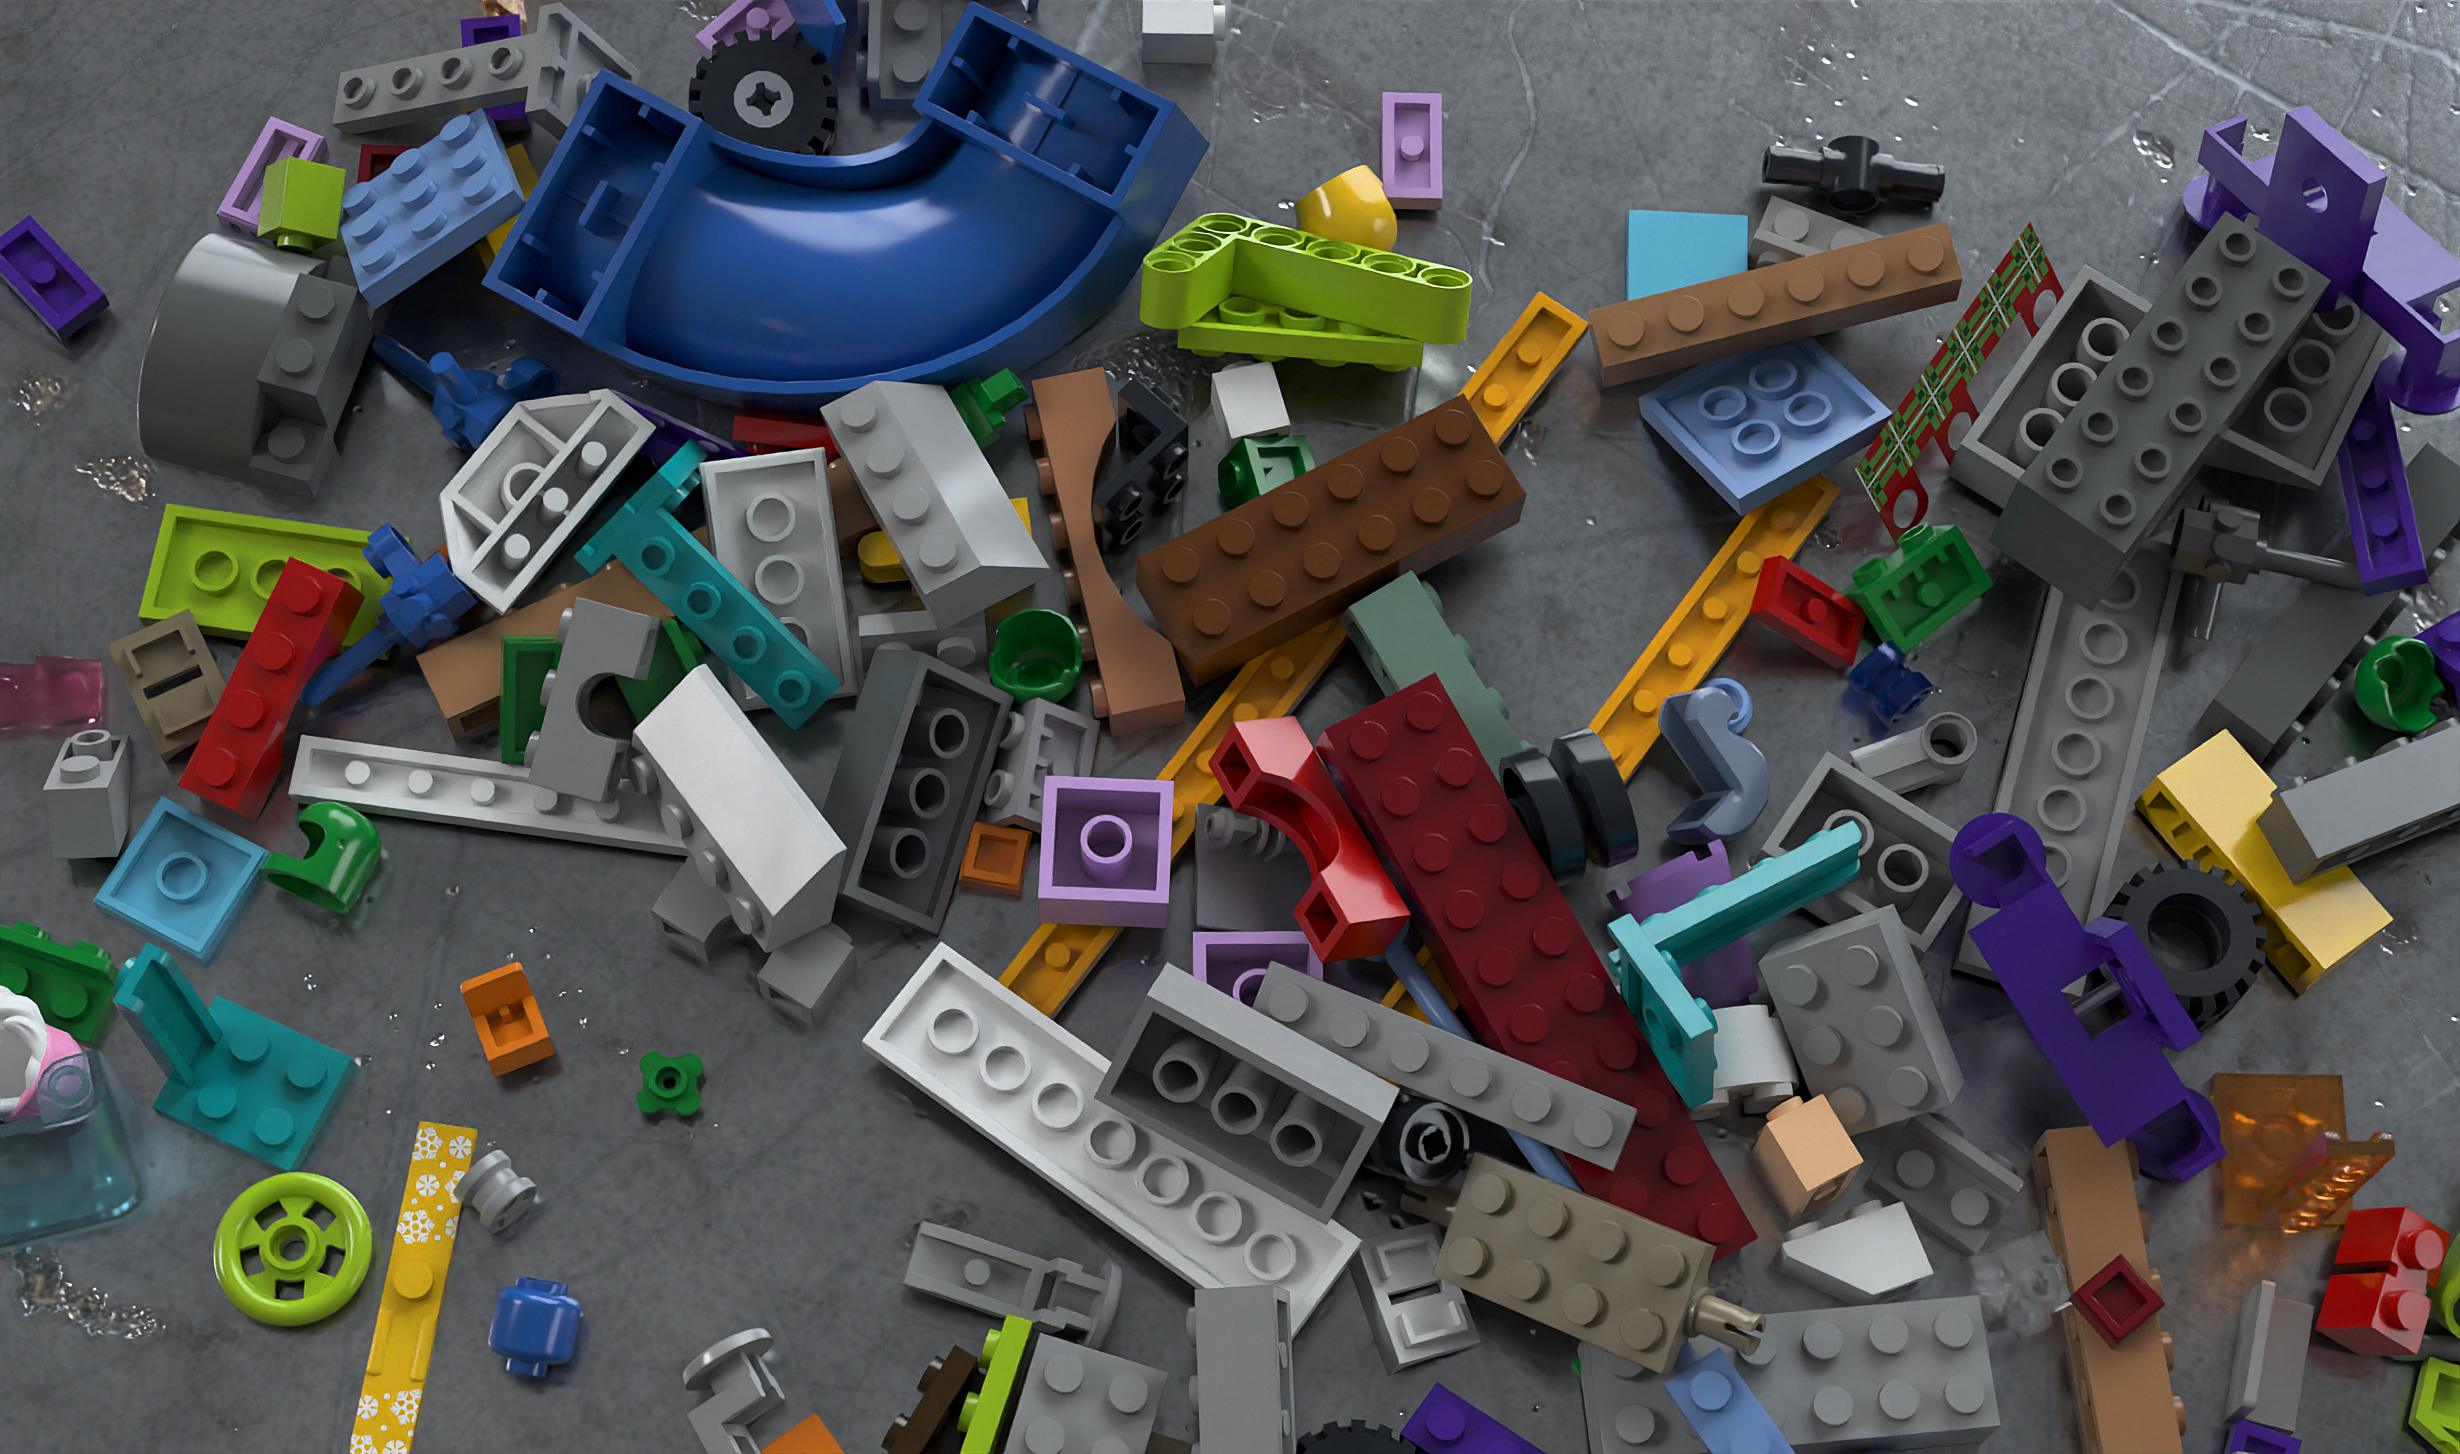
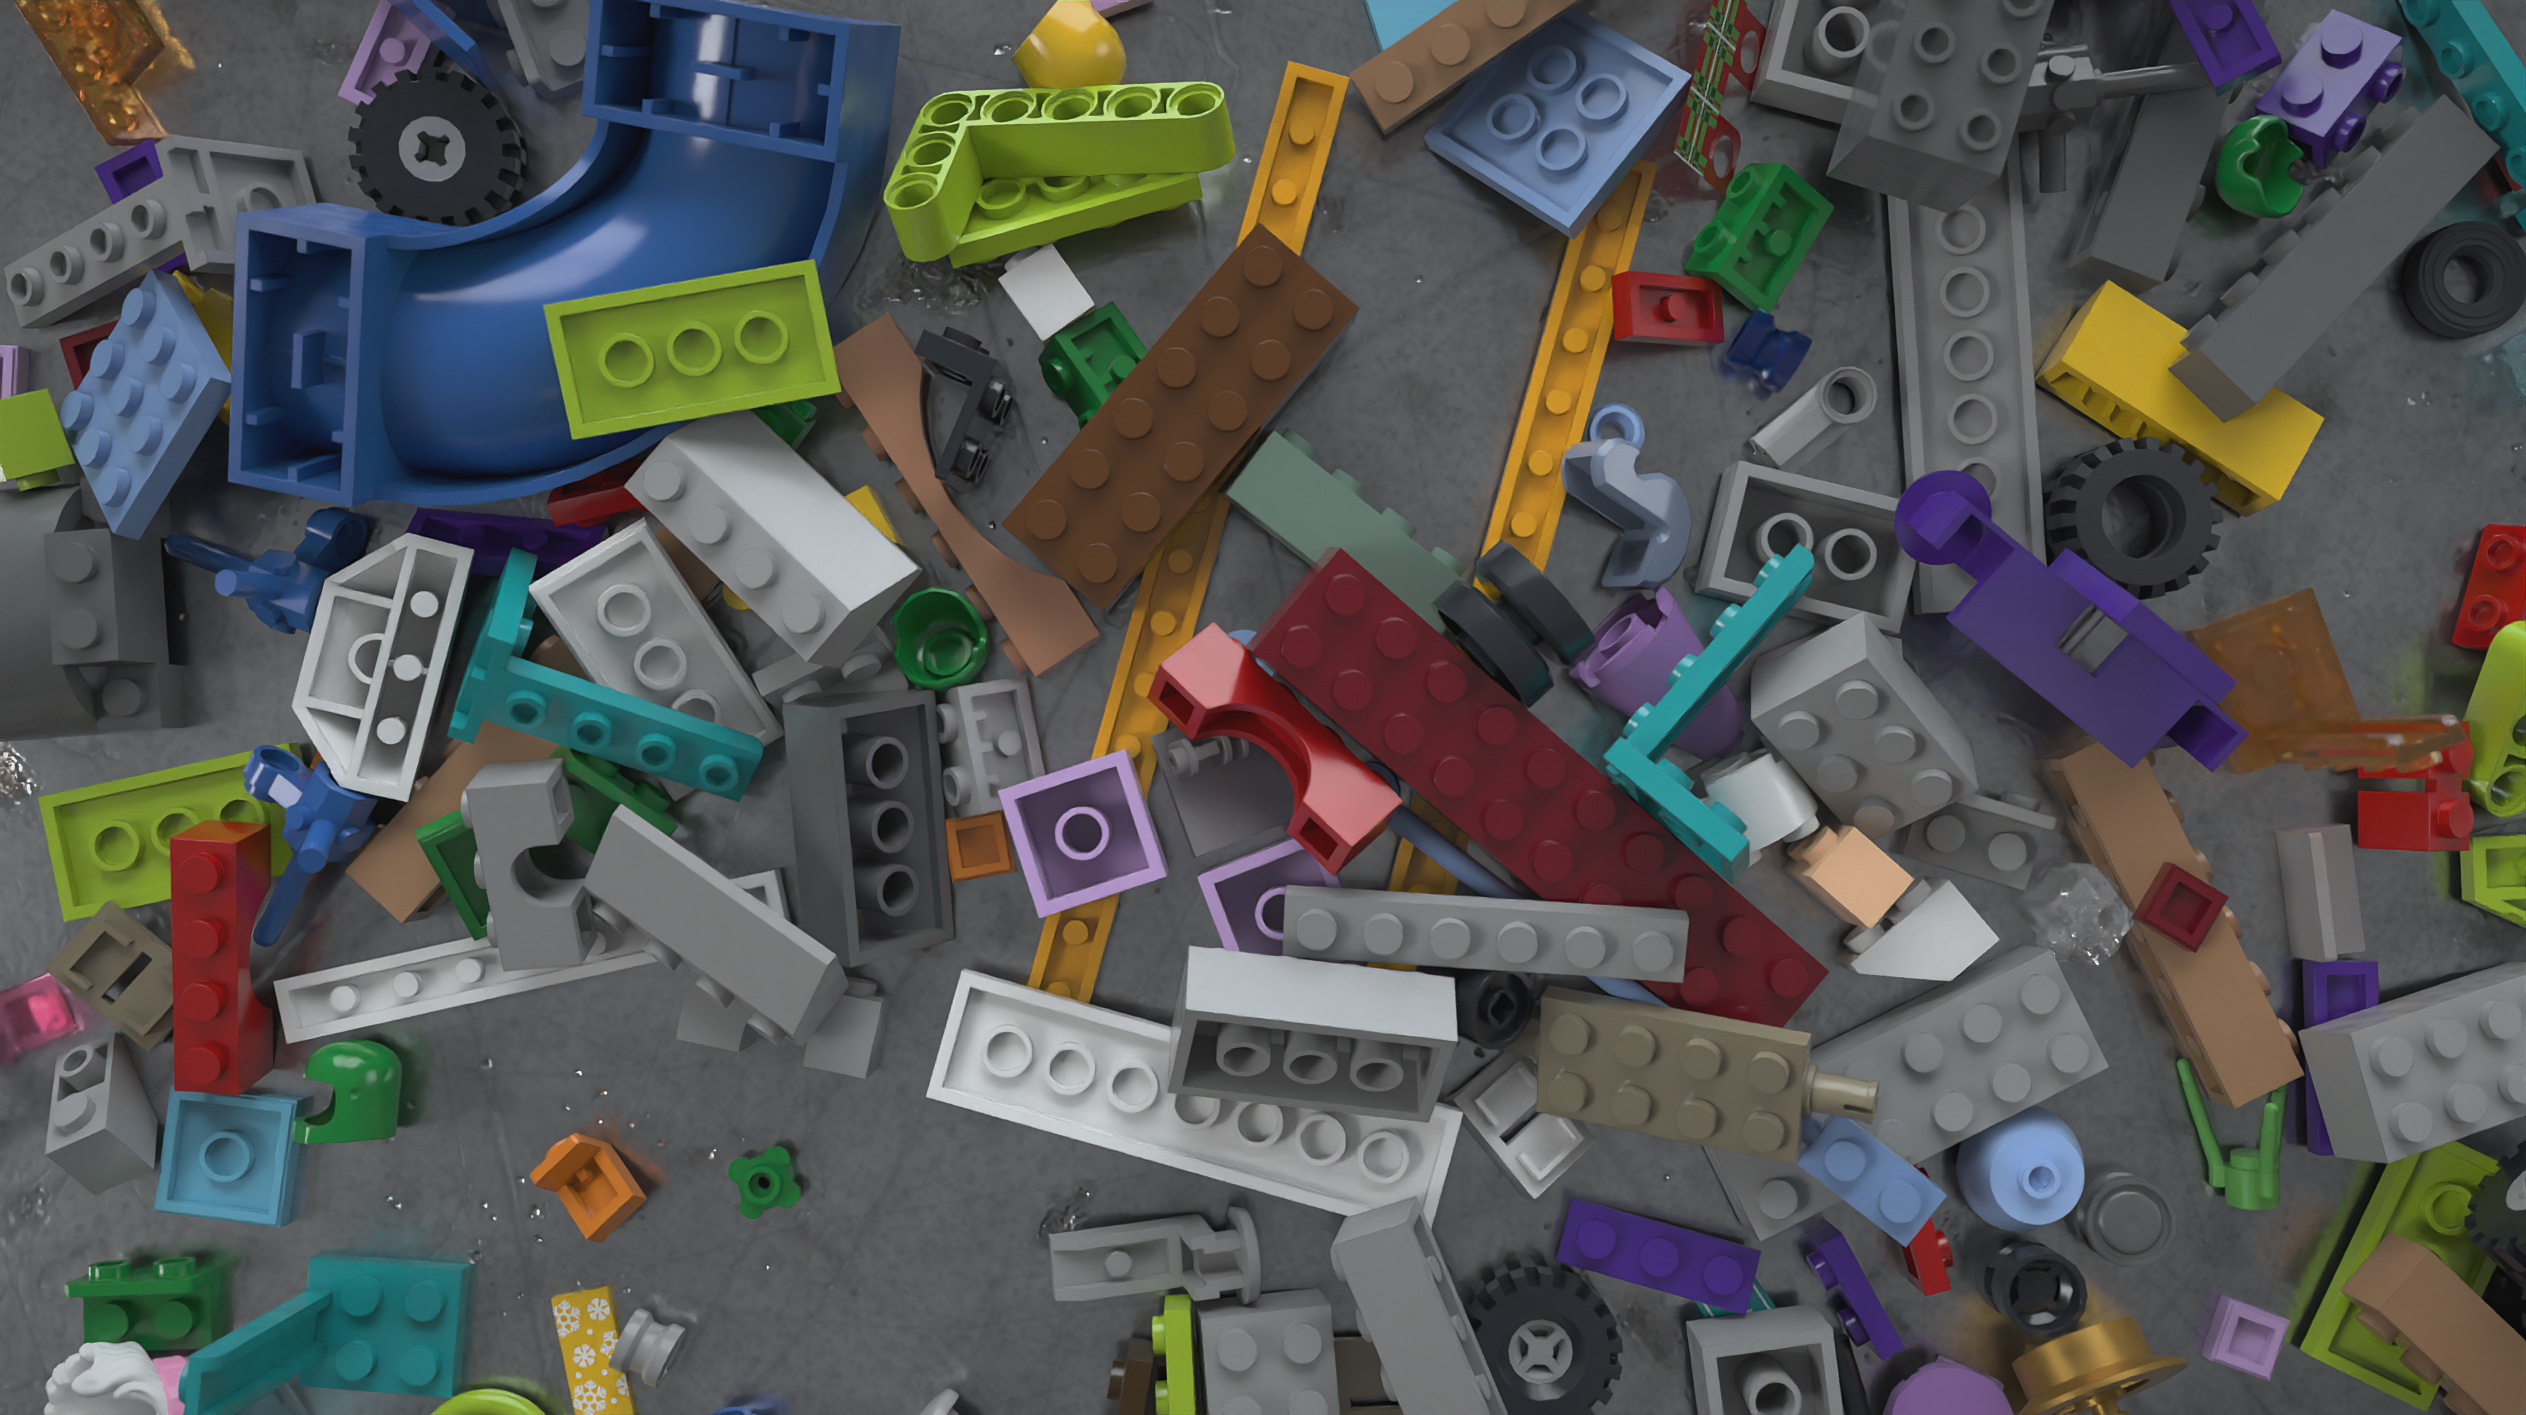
camera: 15 degrees left, 20 degrees up
none -> lime plate [543,259,842,440]

